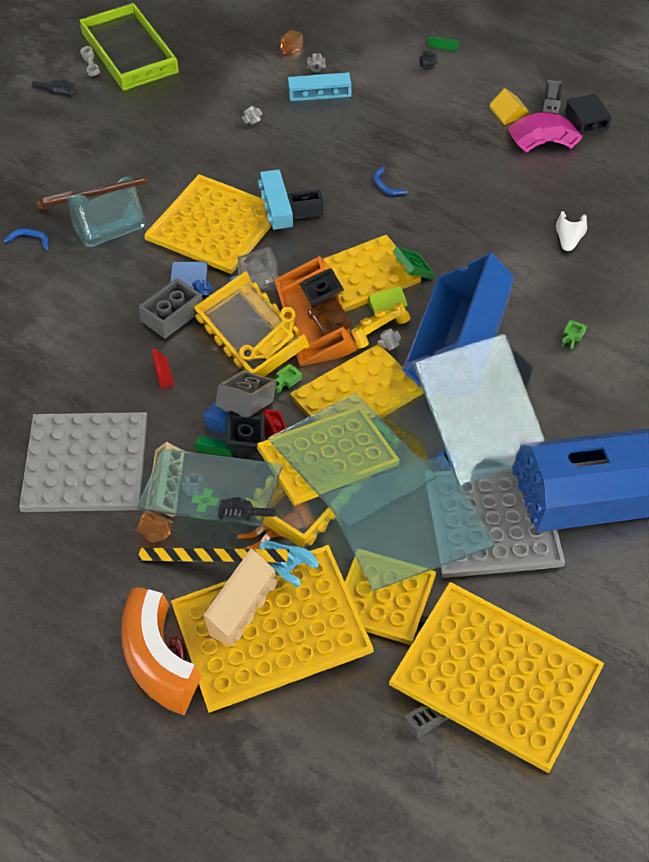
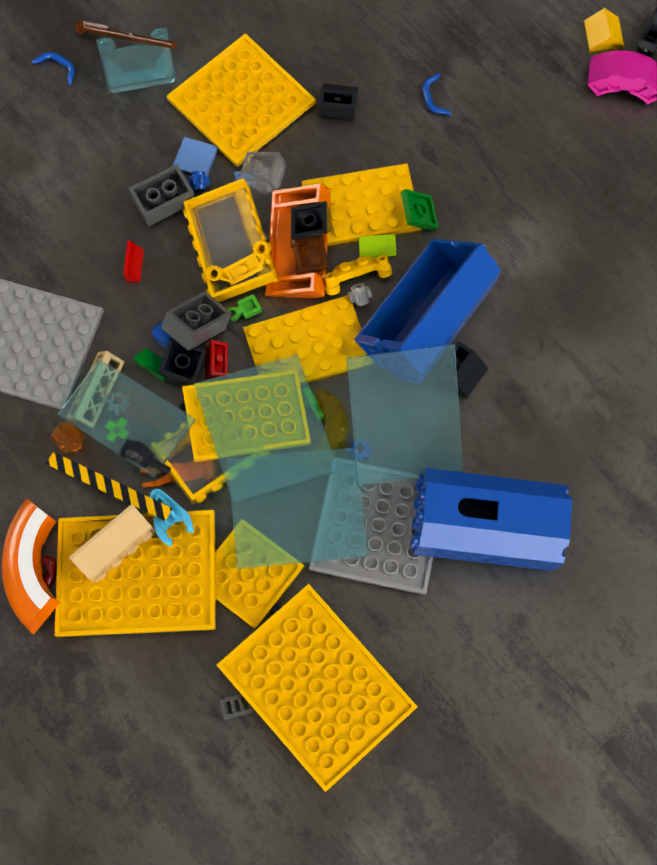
camera: 20 degrees right, 20 degrees up
medium azure brick [258,169,293,230] -> none
white animal [556,211,587,251] -> none
bright green plate [562,320,587,349] -> none

